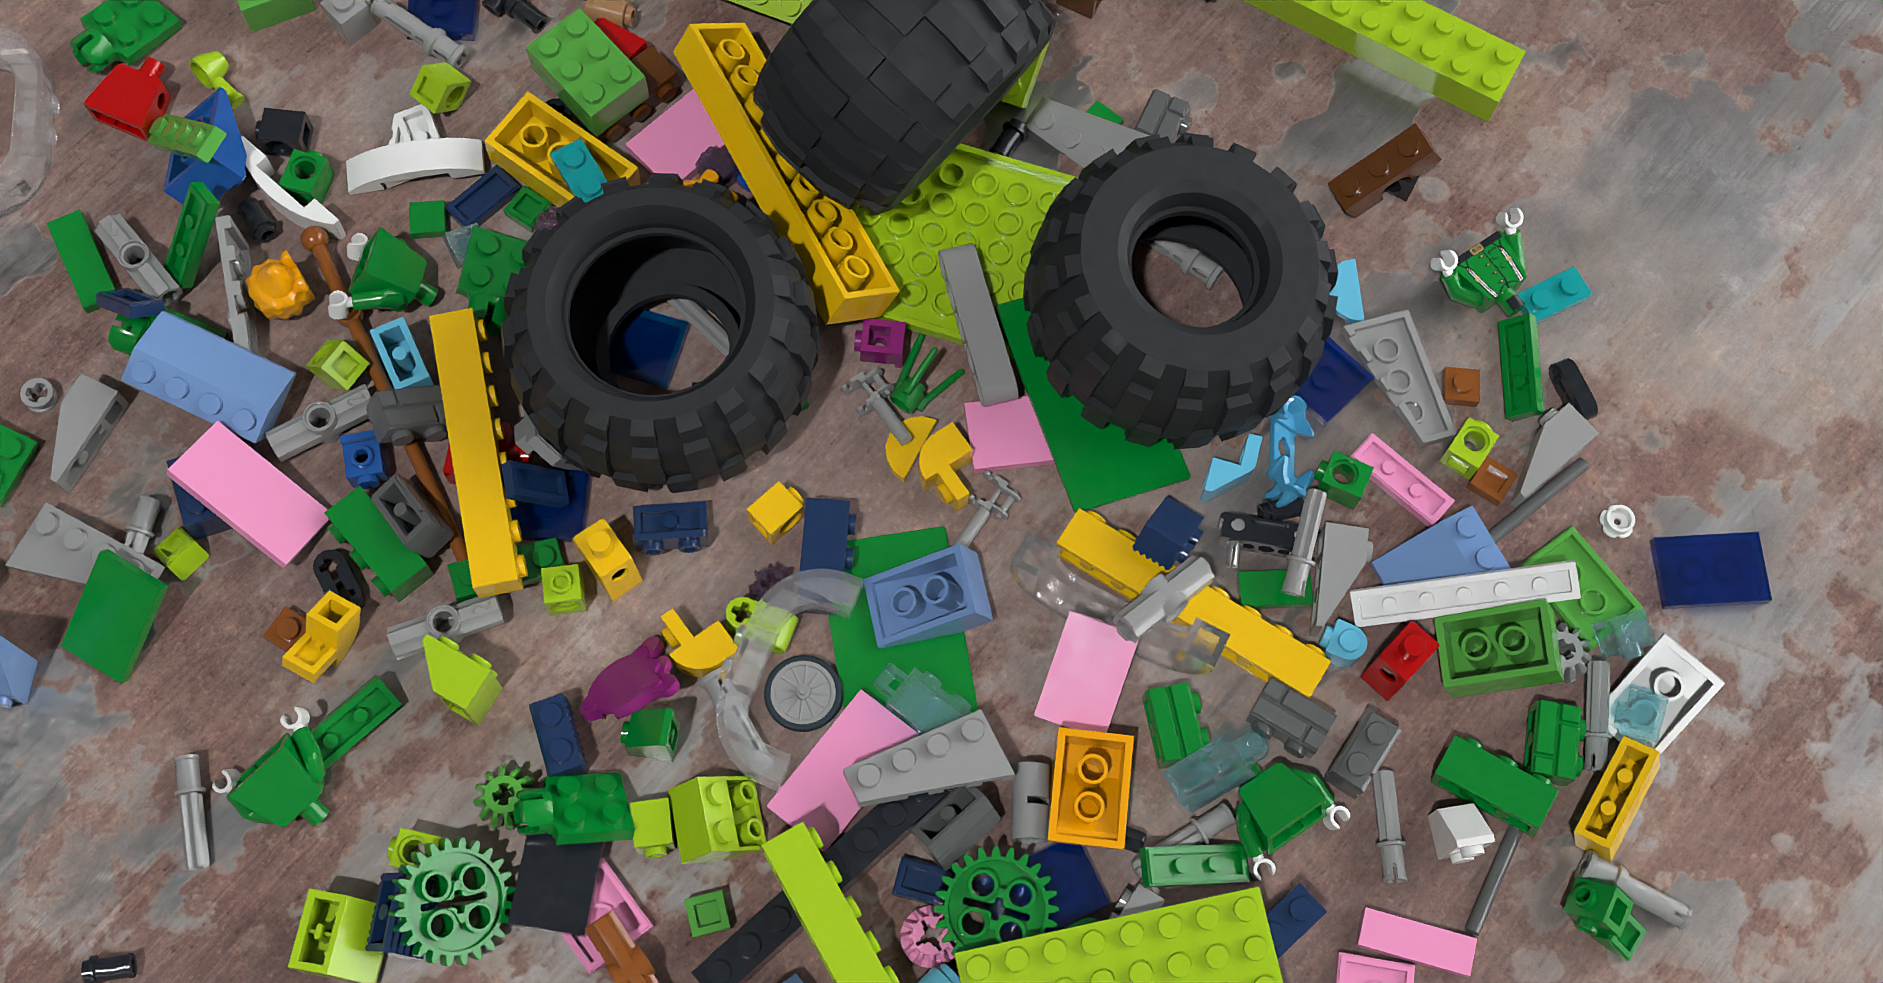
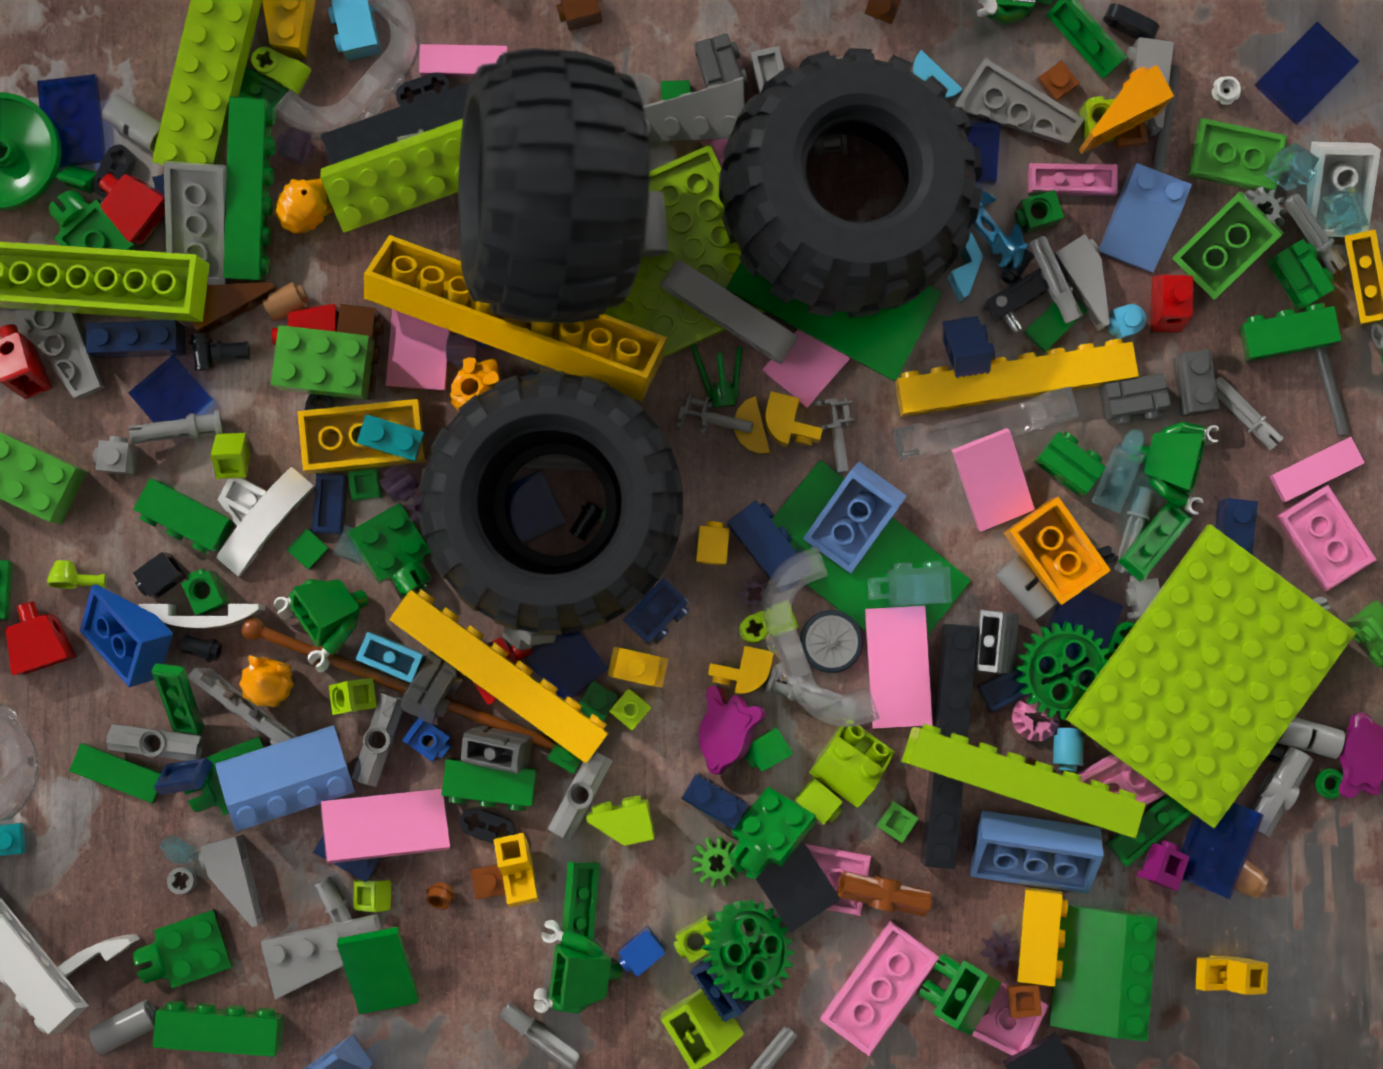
camera: 35 degrees left, 15 degrees up
bright green plate [147,113,227,163] -> none
dark blue tile [501,460,570,508] -> none
light grey wing [843,709,1015,807] -> none
magenta brick [854,319,906,368] -> none
light grey piece [1113,555,1215,643] -> none
white plate [1350,560,1581,627] -> none
white slope [1428,803,1495,864] -> none
none -> green brick [133,478,235,554]
none -> clear light blue plate [158,835,198,865]
none -> dark orange plate [426,882,455,910]
none -> blue brick [618,926,666,977]
none -> light grey pin [642,191,669,257]
none -> light orange slope [1079,65,1174,154]

